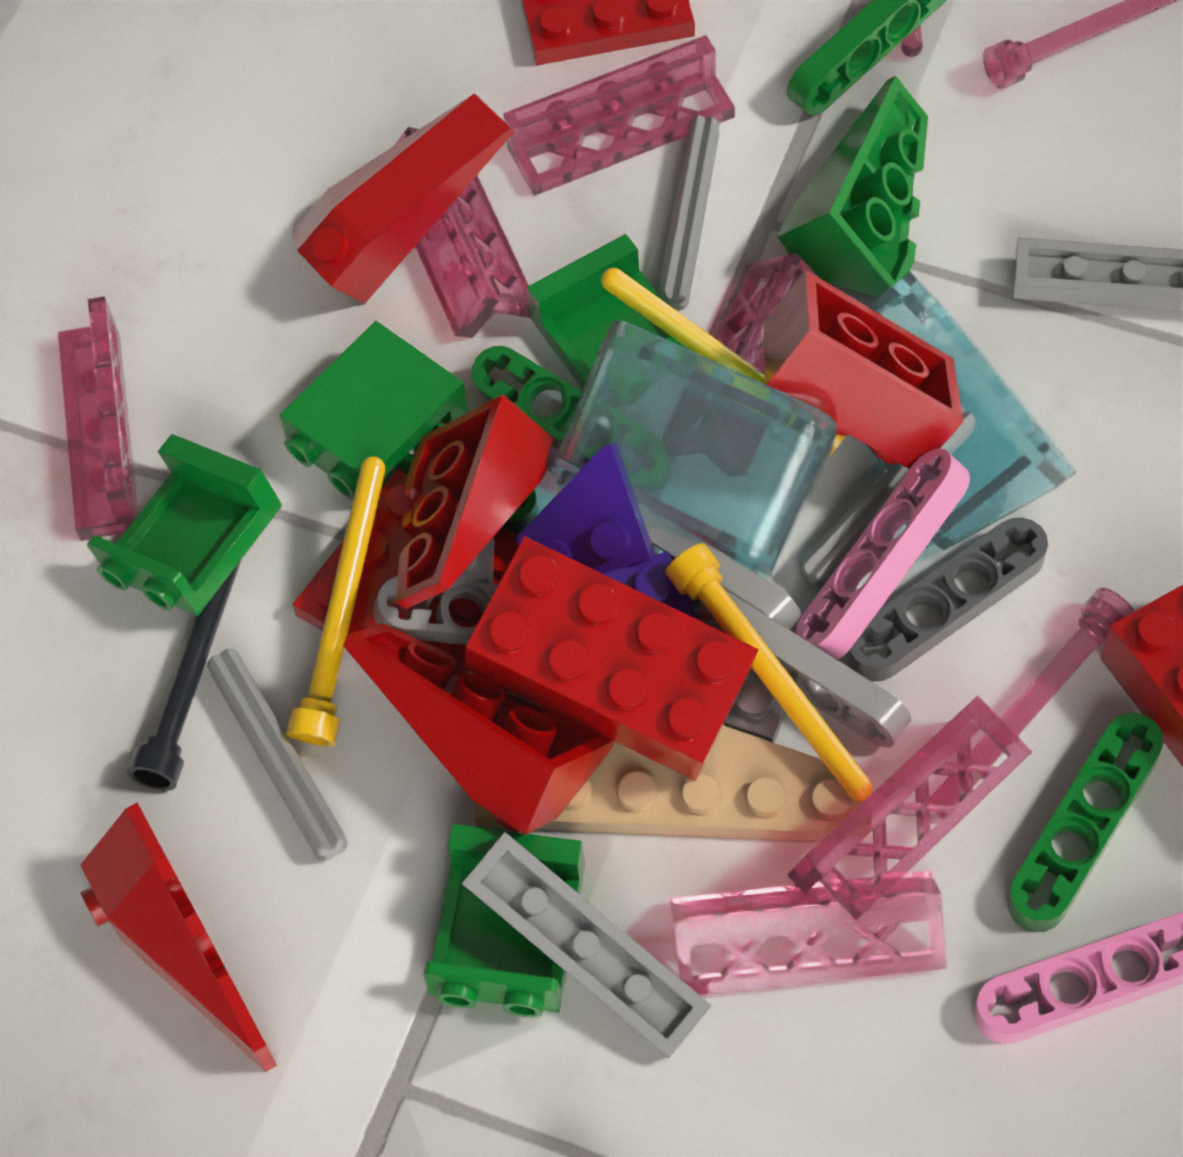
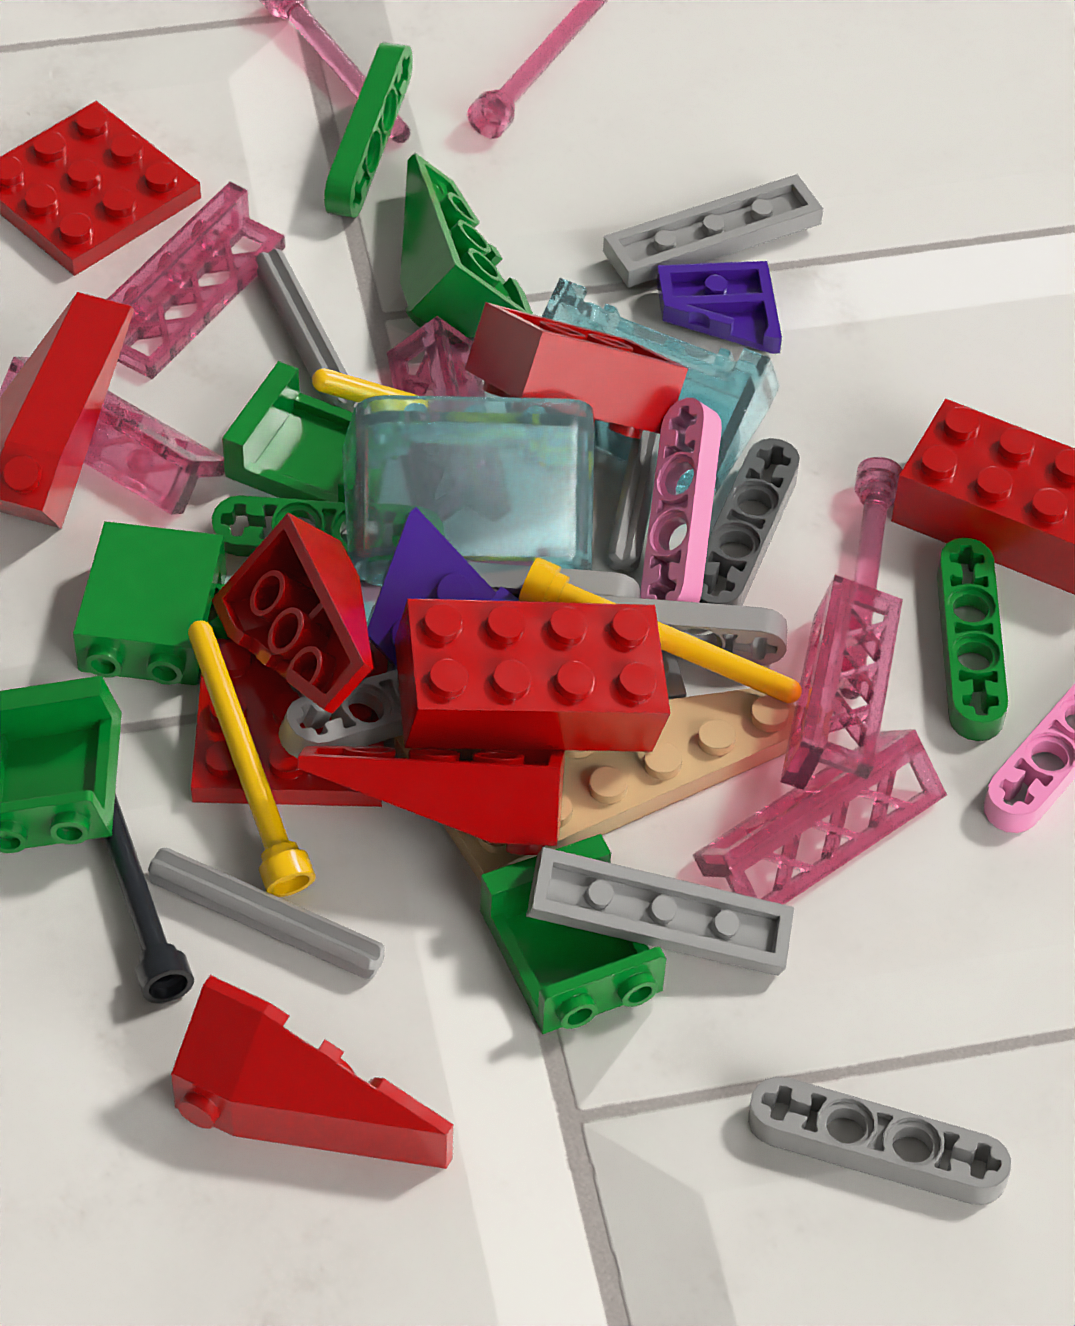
camera: 40 degrees left, 10 degrees down
none -> dark purple wing [656,261,782,354]

